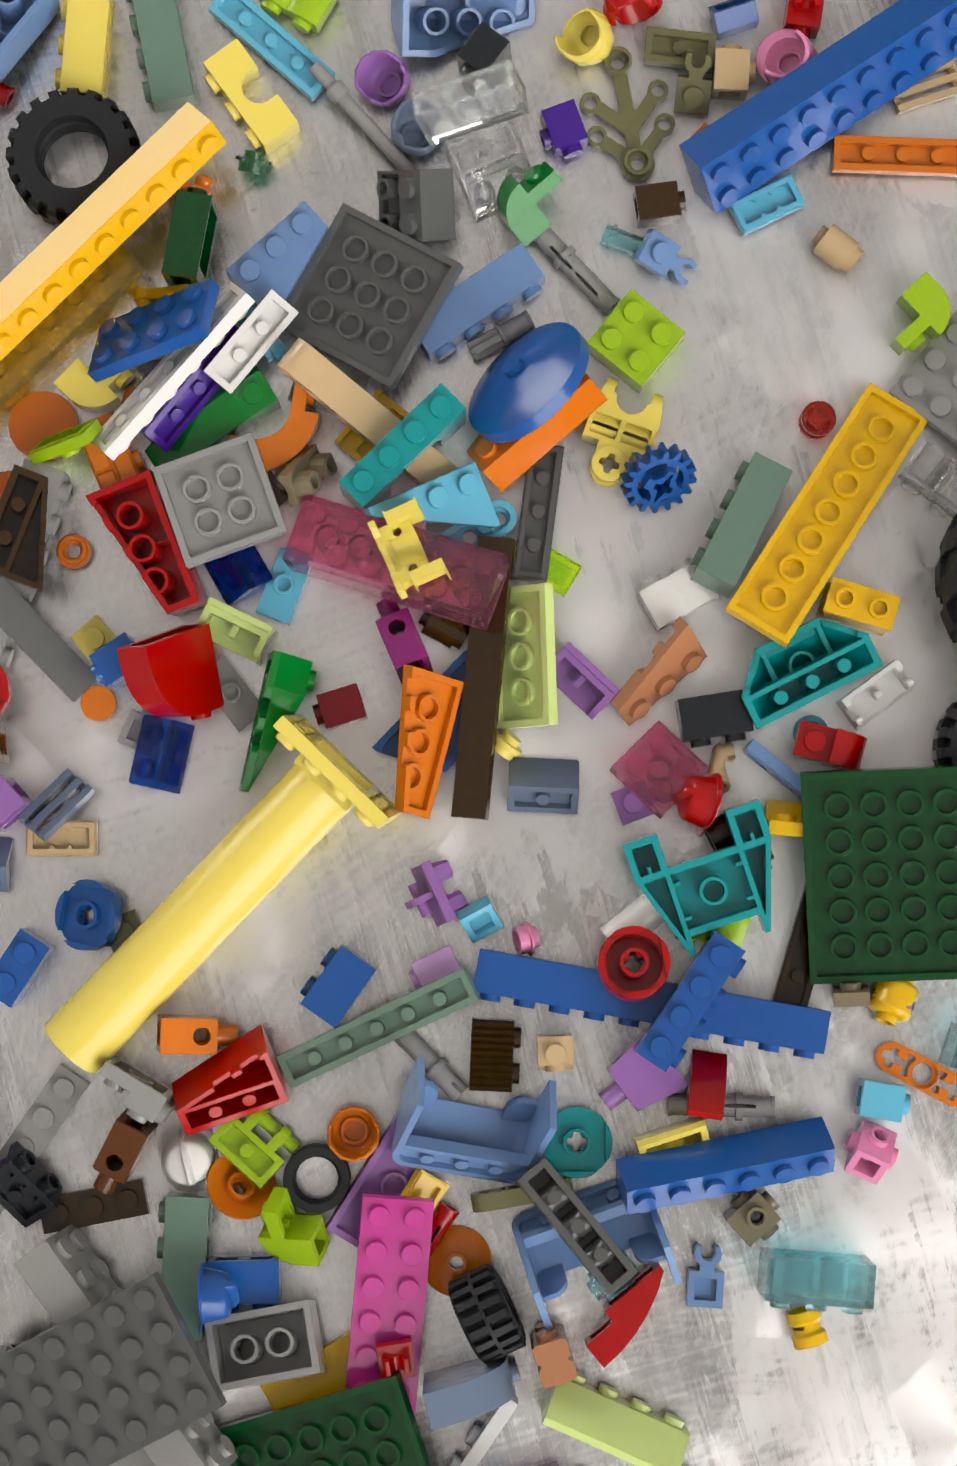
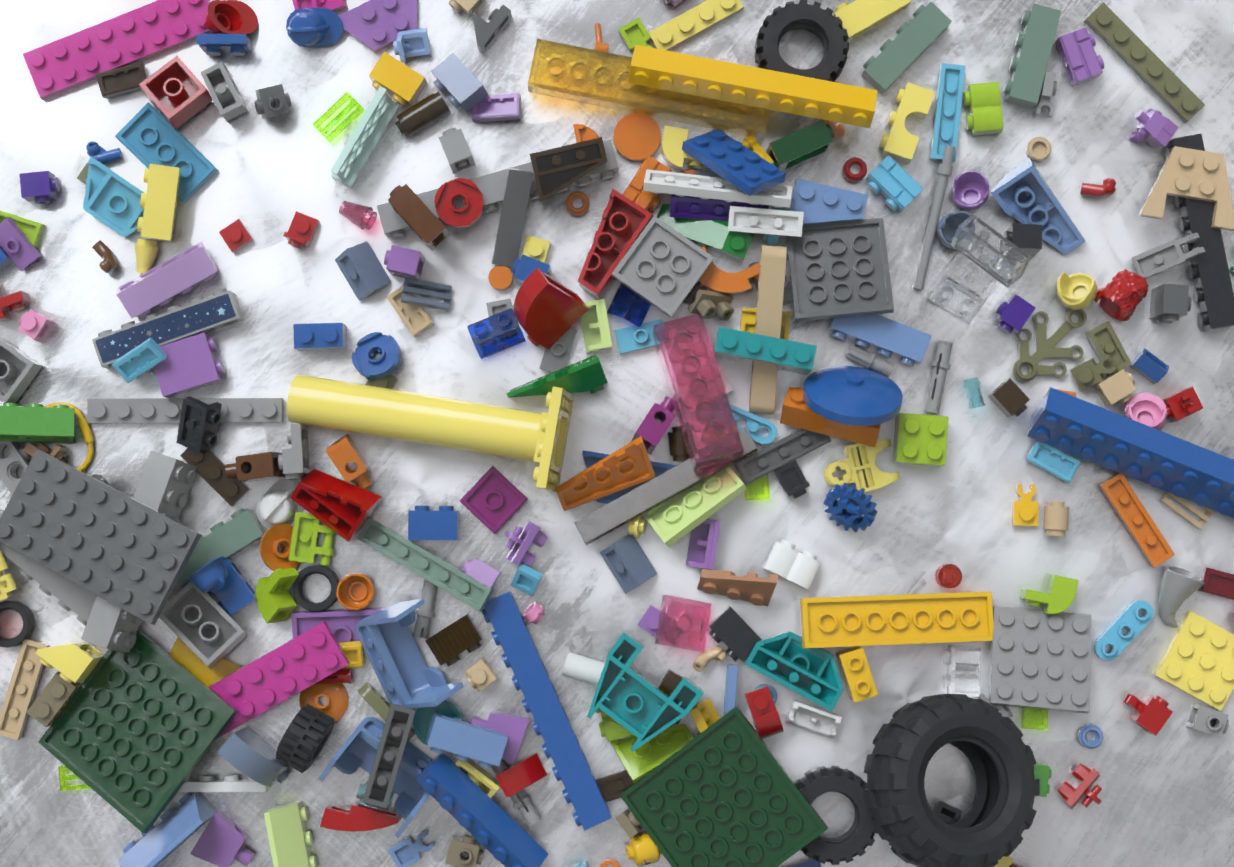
camera: 60 degrees right, 0 degrees up
lime plate [28,419,103,465] -> none
clear green plate [235,149,272,175] -> none
dark red brick [312,683,368,731] -> none
medium azure wing [364,462,500,528] -> none
light yellow piece [367,497,452,599] -> none
red tile [375,1337,417,1379] -> none
dark grey slope [376,168,456,242] -> none
brick [497,161,563,247] -> none
nougat brick [529,1320,578,1388] -> none
red brick [596,926,671,1002] -> none
medium blue plate [632,229,697,285] -> none
blue brick [634,930,746,1072] -> none
red piece [673,773,723,837] -> none
sand green brick [690,452,793,599] -> none
none -> medium blue wedge [425,710,508,768]
none -> magenta plate [460,466,528,534]
none -> lime wing [610,724,694,783]
none -> black bracket [774,460,810,499]
none -> red plate [843,157,867,182]
none -> medium azure brick [866,155,924,212]
none -> yellow plate [1012,484,1039,526]

